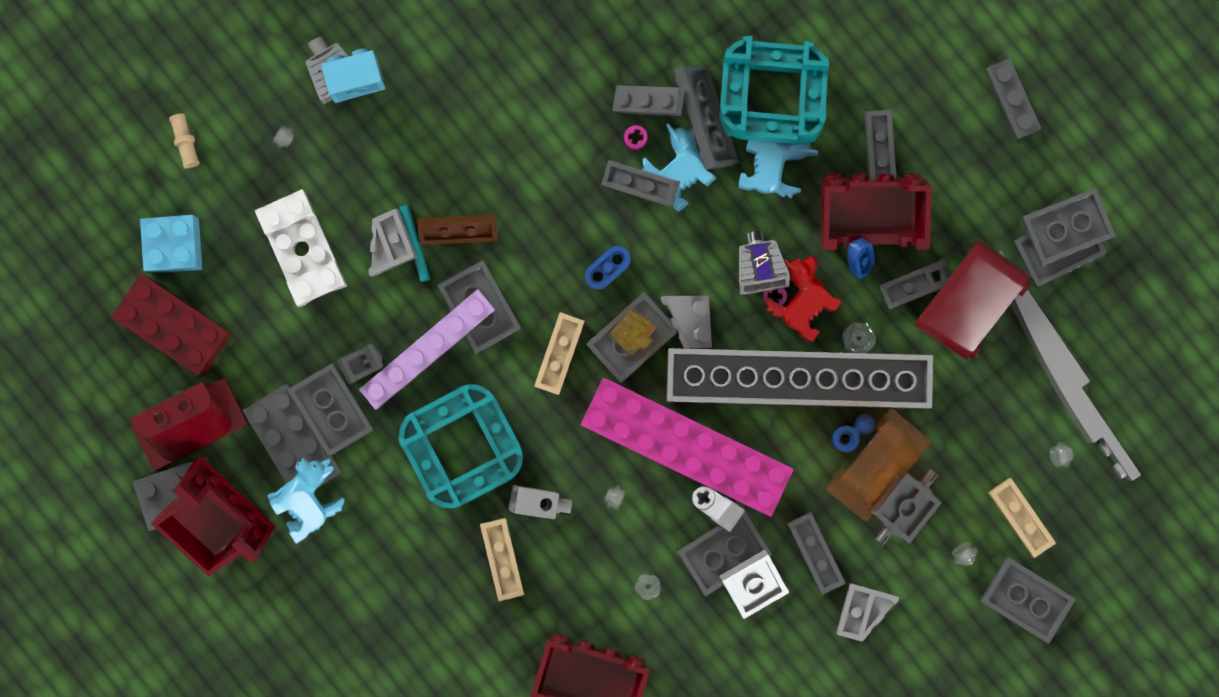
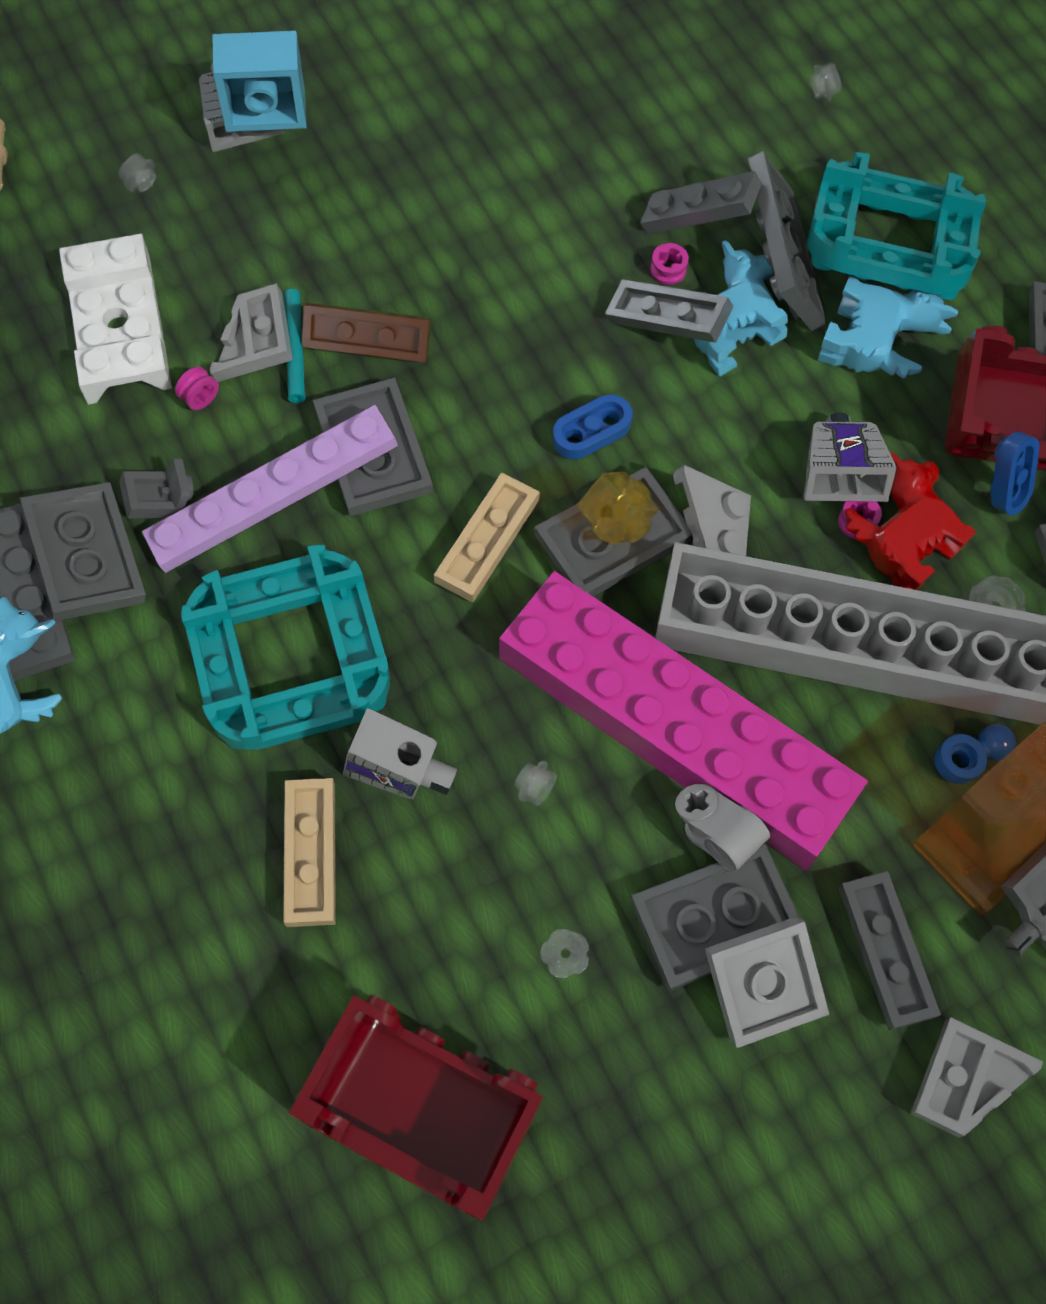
camera: 10 degrees right, 20 degrees down
none -> dark pink bush [175,366,219,410]

